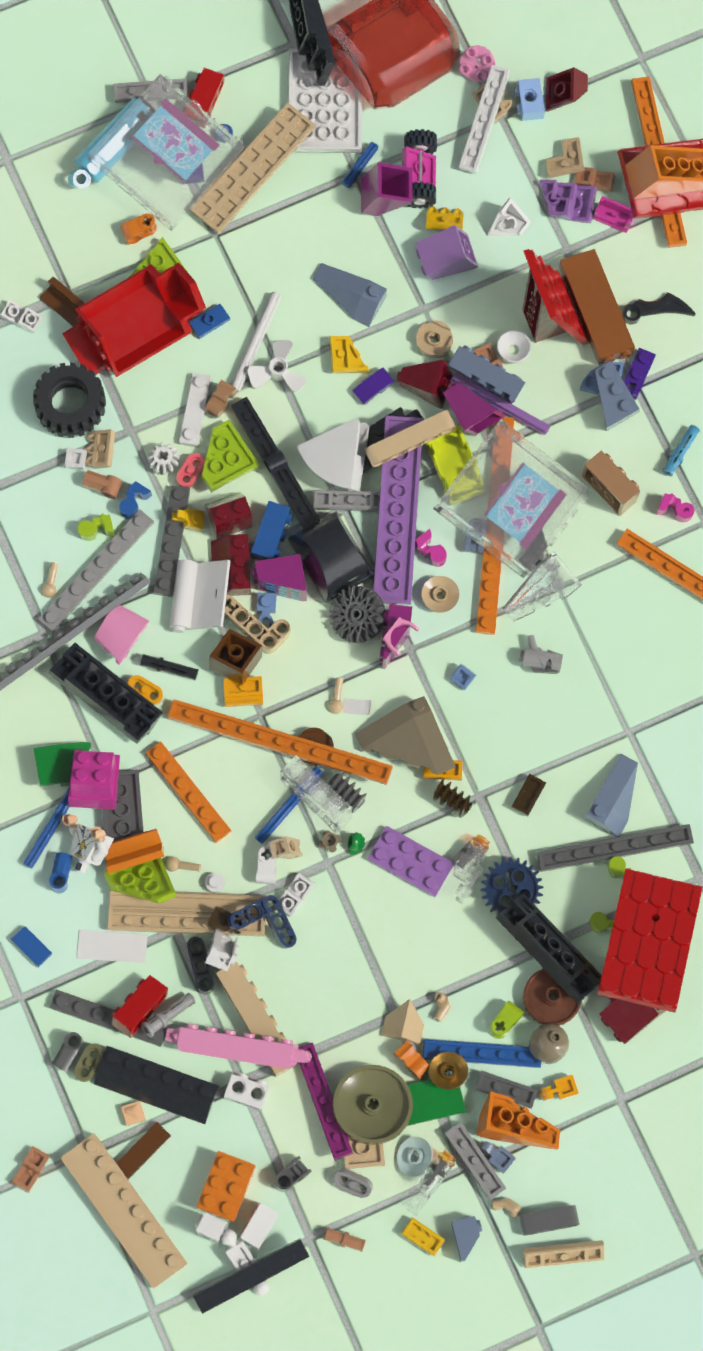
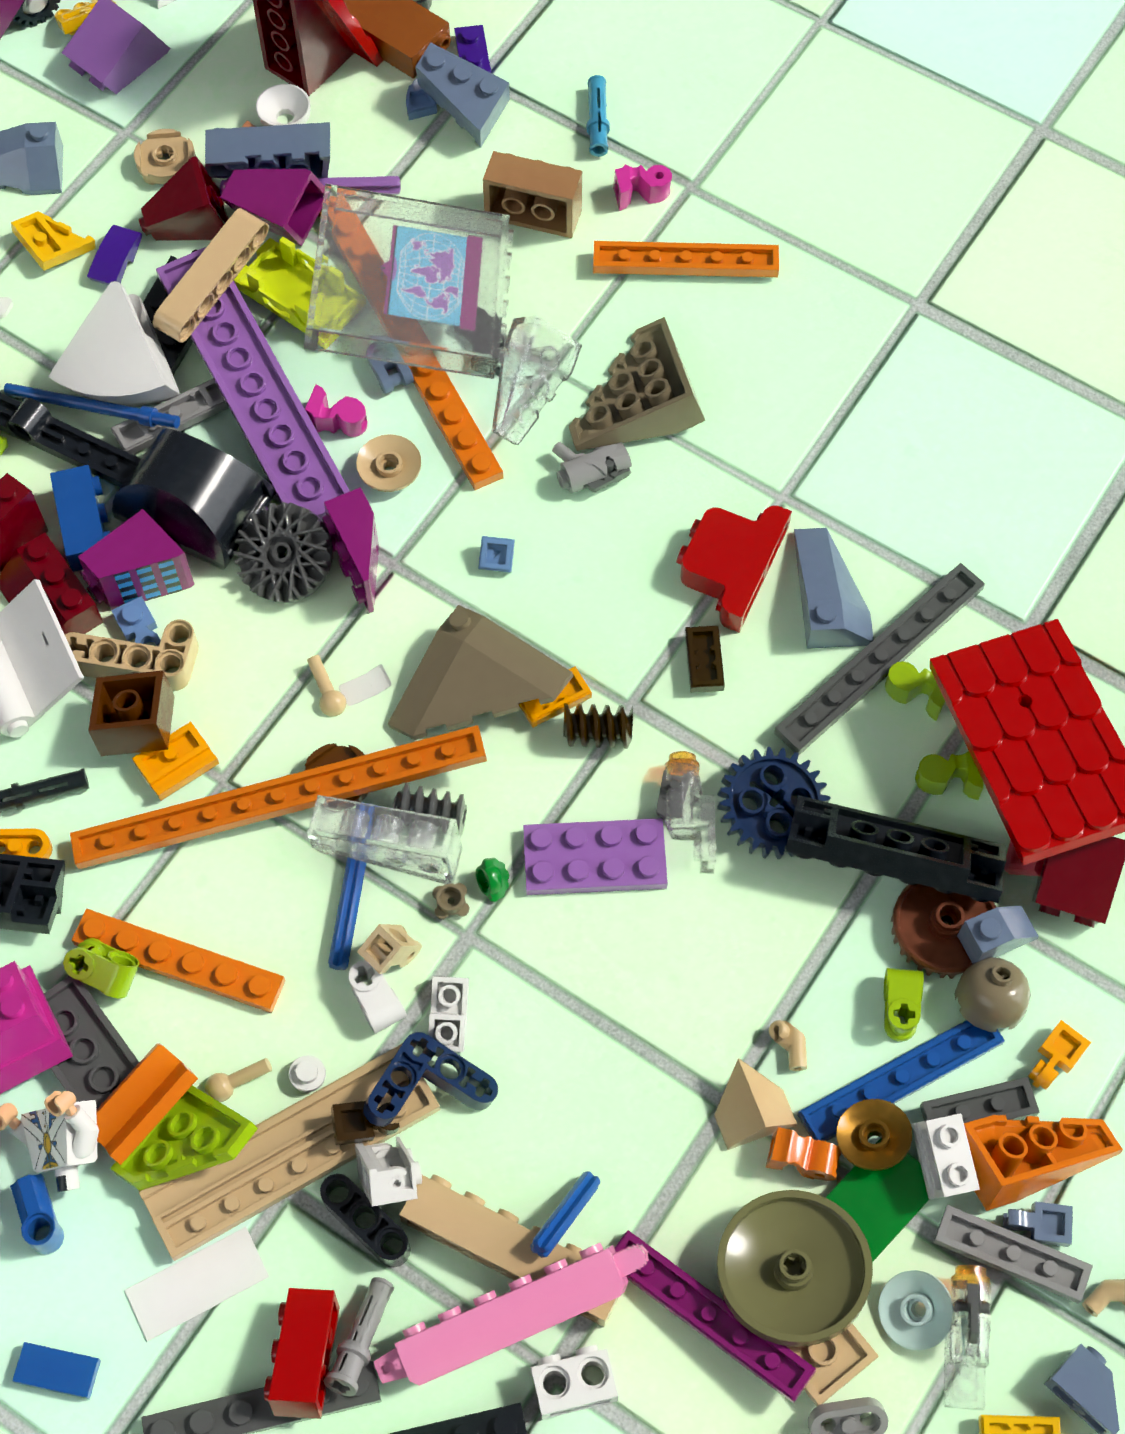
camera: 30 degrees left, 10 degrees down
bright pink cap [382,617,420,656] -> none
none -> blue bar [4,383,180,429]
none -> lime piece [63,938,139,998]
none -> blue axle [530,1171,600,1258]
none -> dark tan slope [569,317,706,451]
none -> red brick [676,505,792,633]
none -> white hinge [911,1113,980,1199]
none -> sand blue slope [957,906,1039,963]

